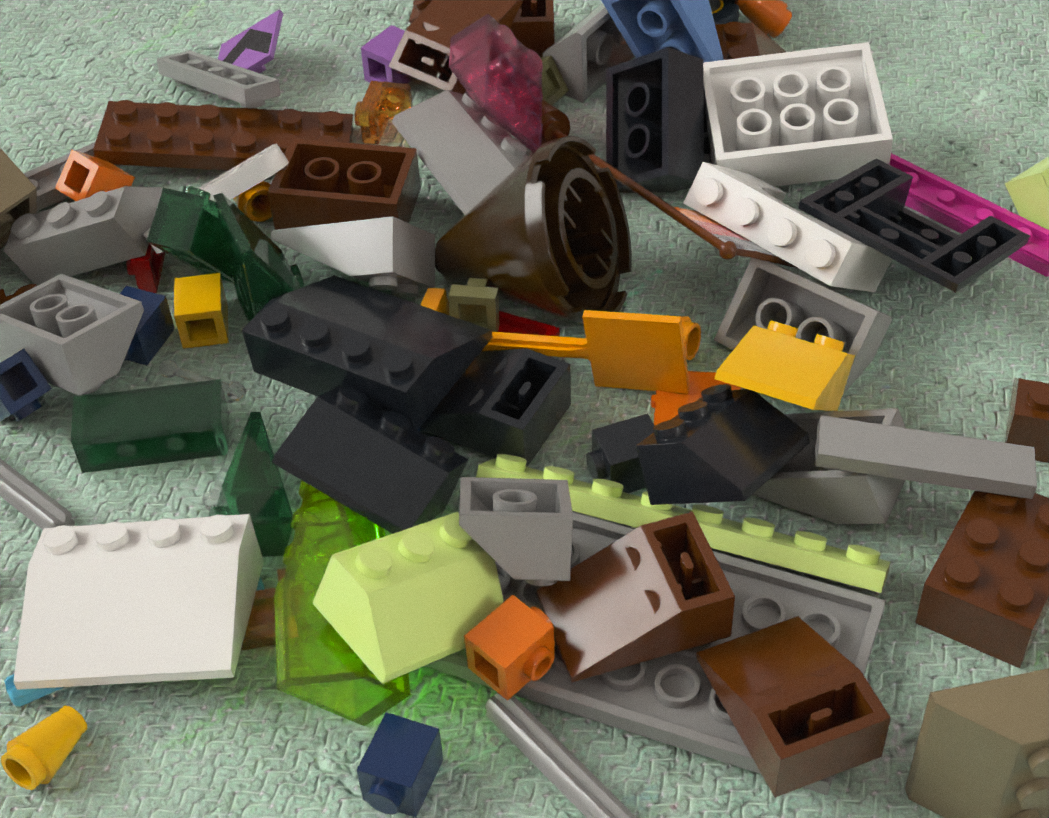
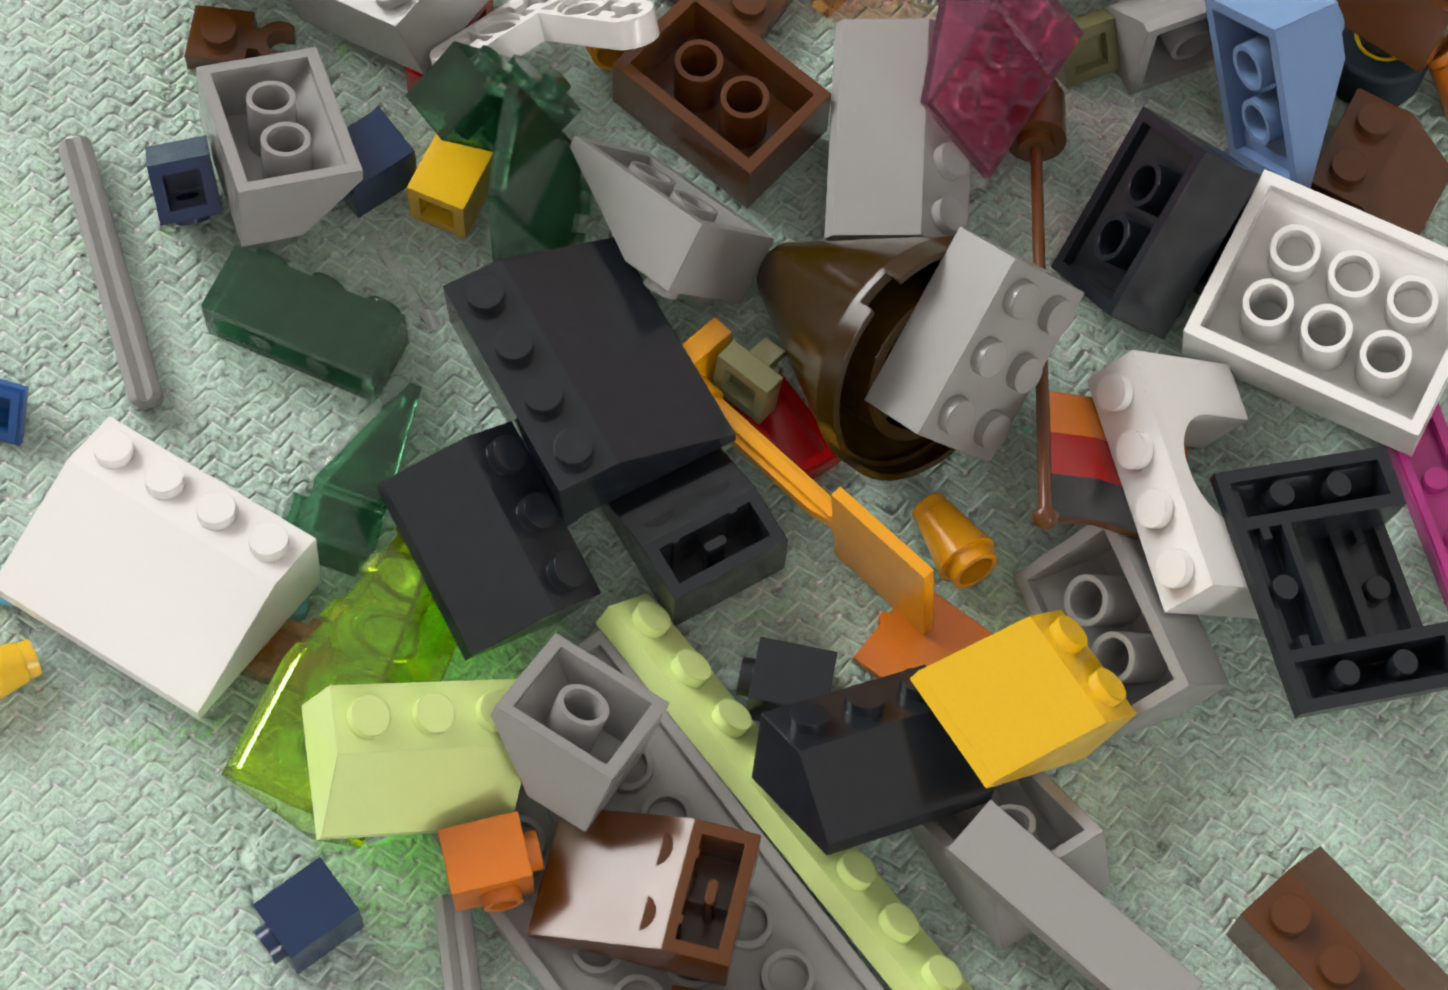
camera: 25 degrees right, 20 degrees up
none -> light grey brick [864,227,1085,463]

